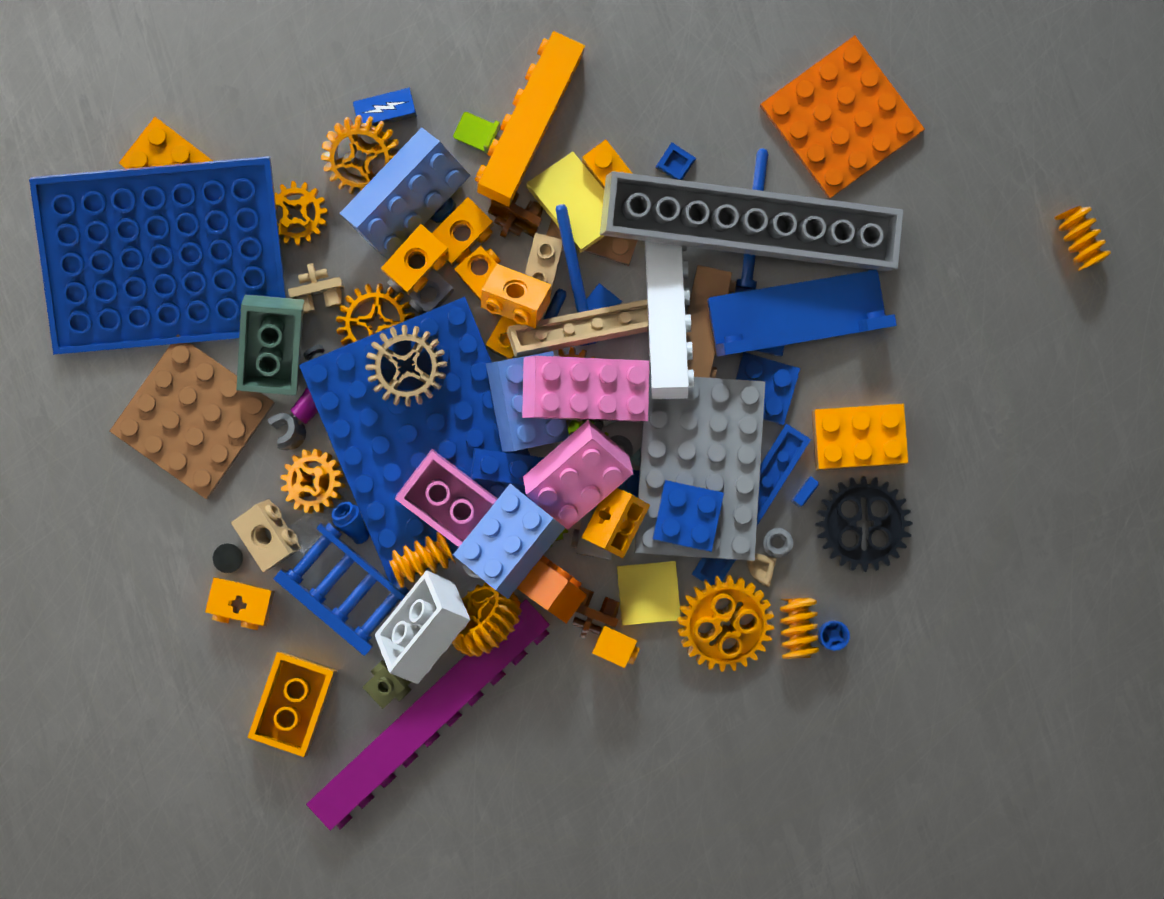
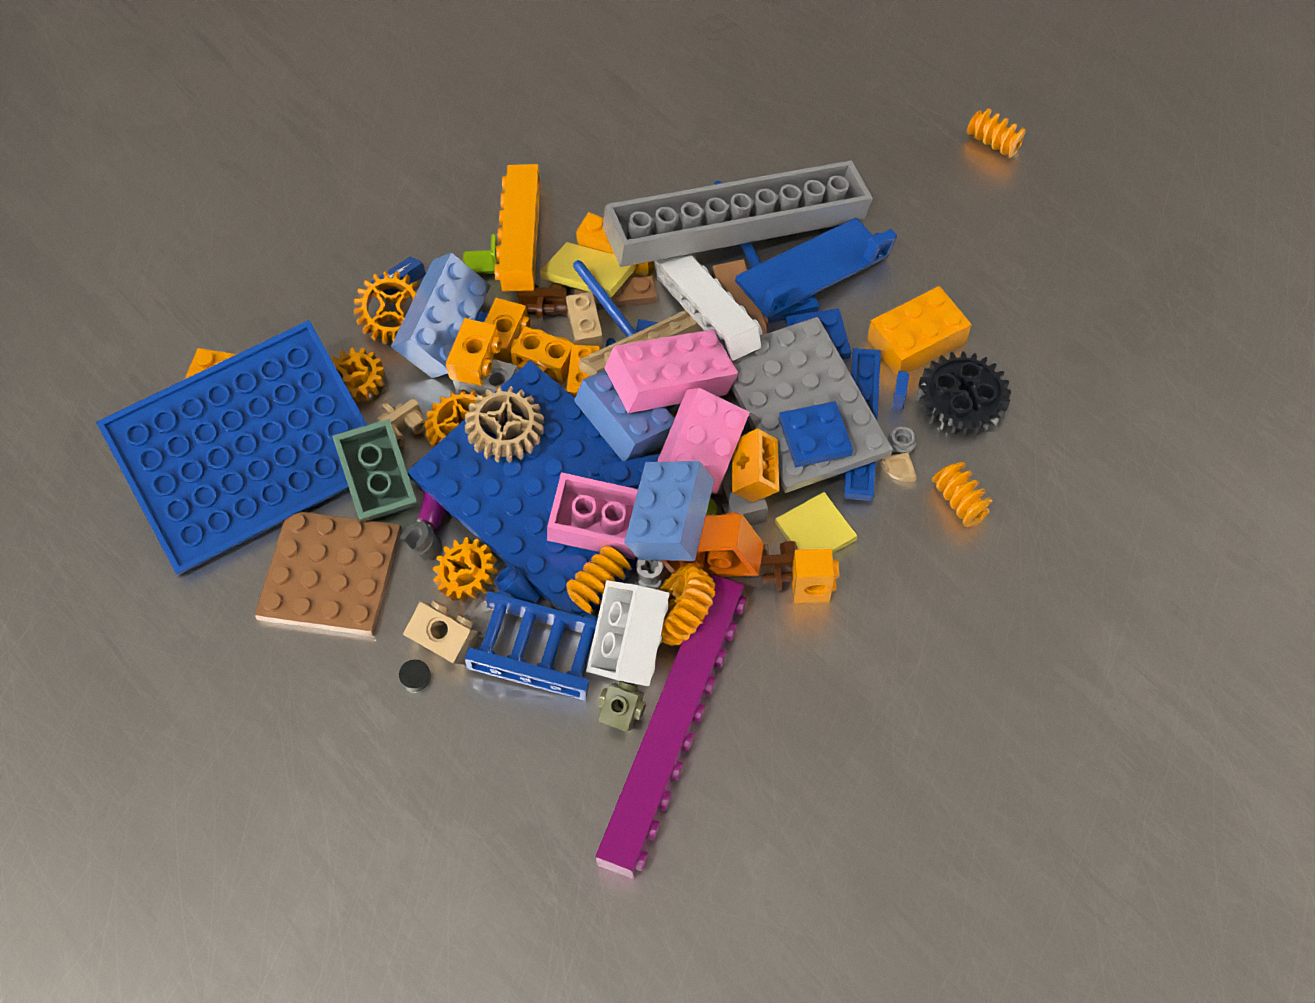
camera: 20 degrees left, 25 degrees down
light orange brick [205,577,275,630] -> none
light orange brick [247,651,337,757] -> none
light orange brick [481,264,551,329] -> none
light orange gear [677,575,774,672] -> none
orange plate [760,35,925,200] -> none
blue wheel [817,621,850,651] -> none

